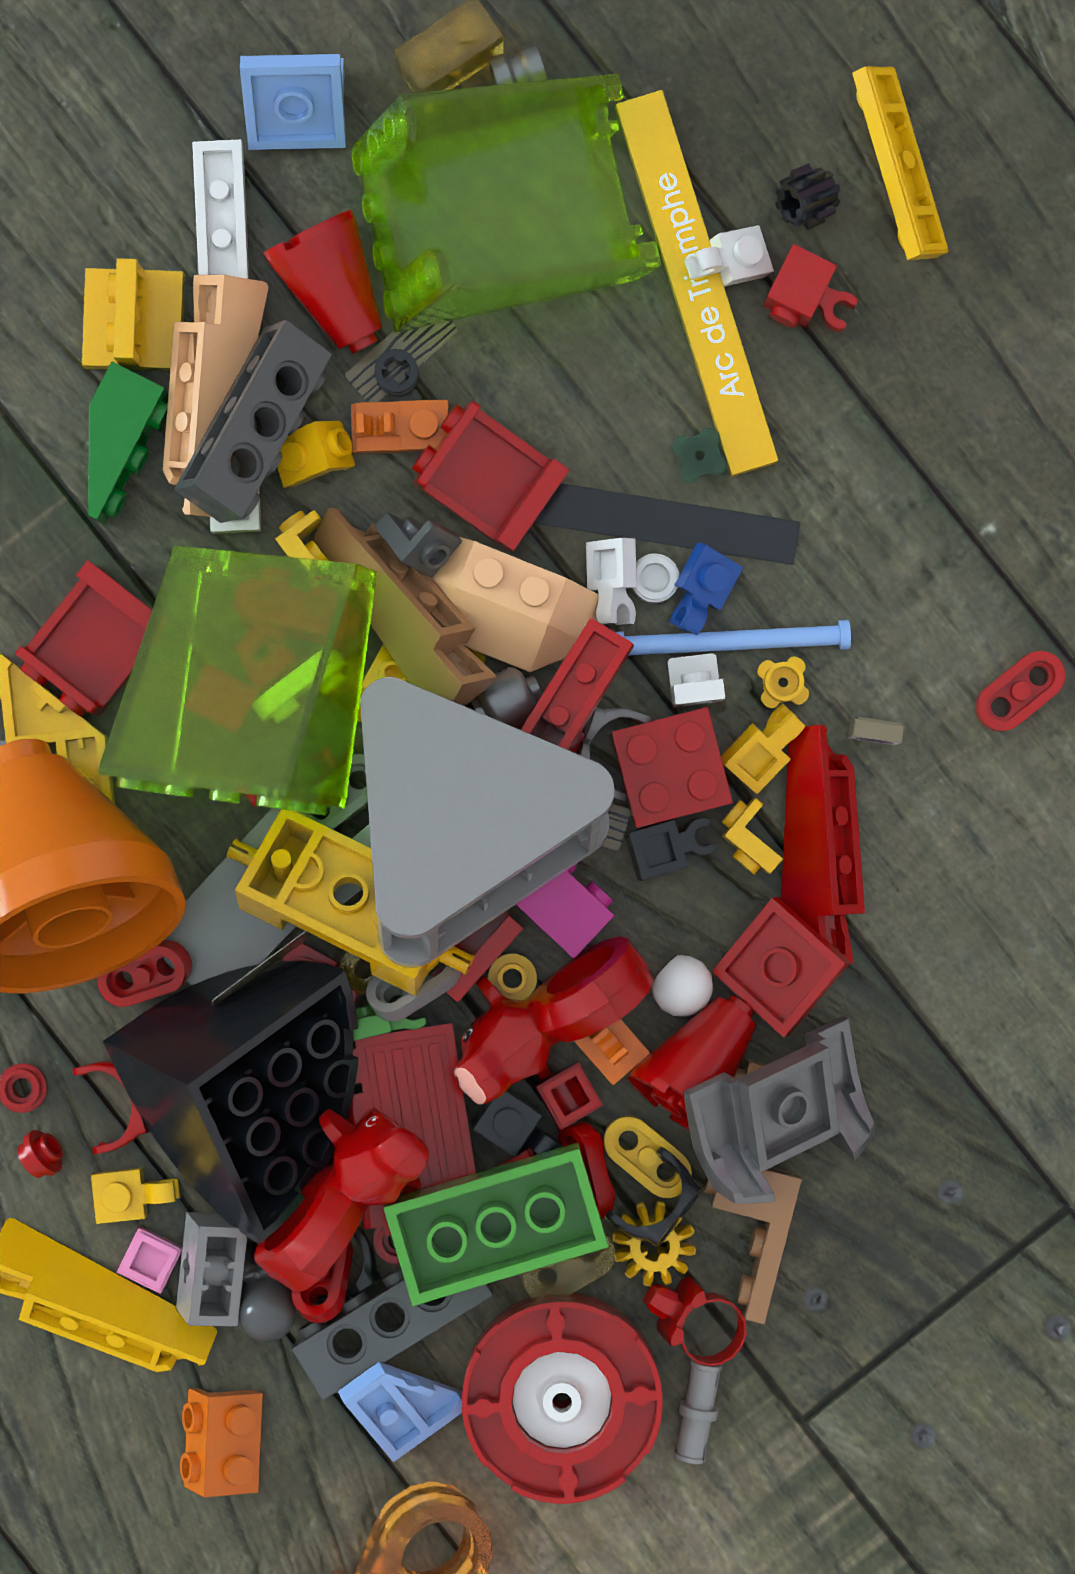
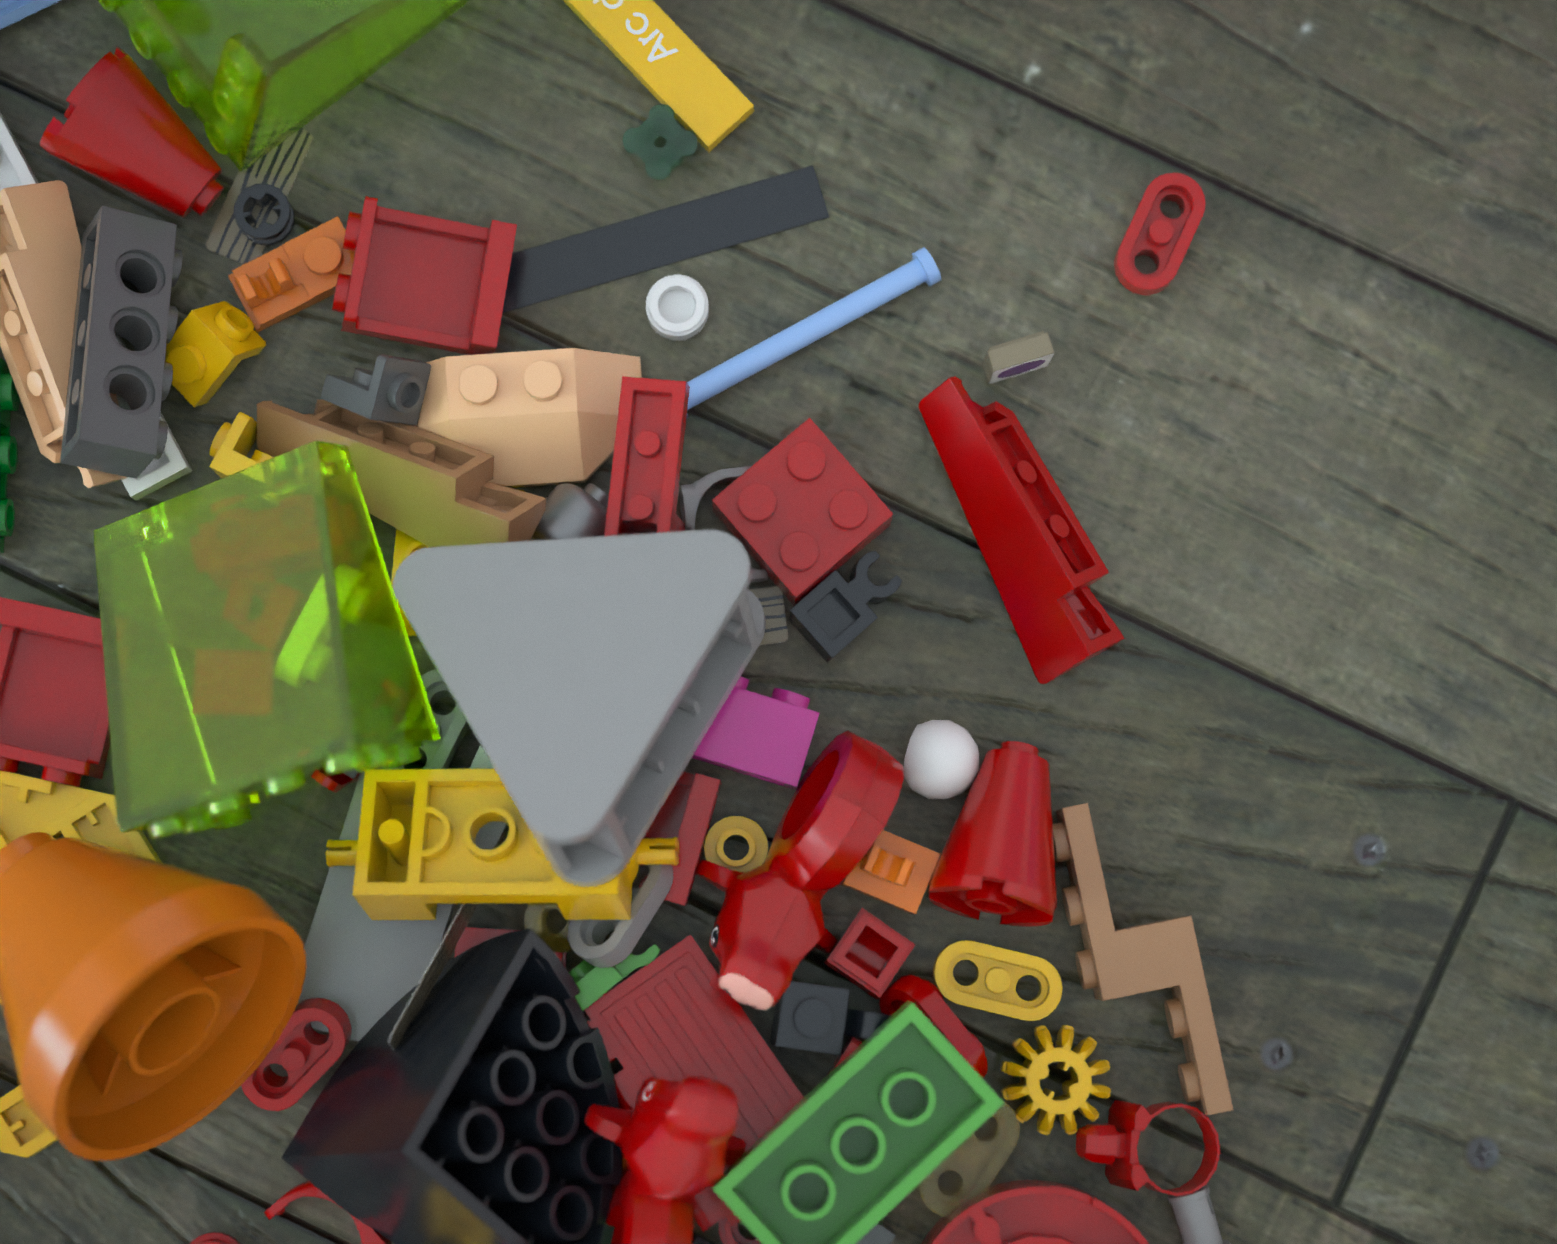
camera: 30 degrees left, 5 degrees down
white plate [586,538,637,625] -> none
black cap [604,1146,702,1248] -> none
white bracket [667,653,725,708] -> none
blue plate [669,542,743,635] -> none
flat silver piece [683,1016,876,1204] -> none
red plate [712,897,851,1038] -> none
yellow plate [721,704,805,794] -> none
yellow bracket [721,798,783,875] -> none
yellow plate [757,657,809,708] -> none

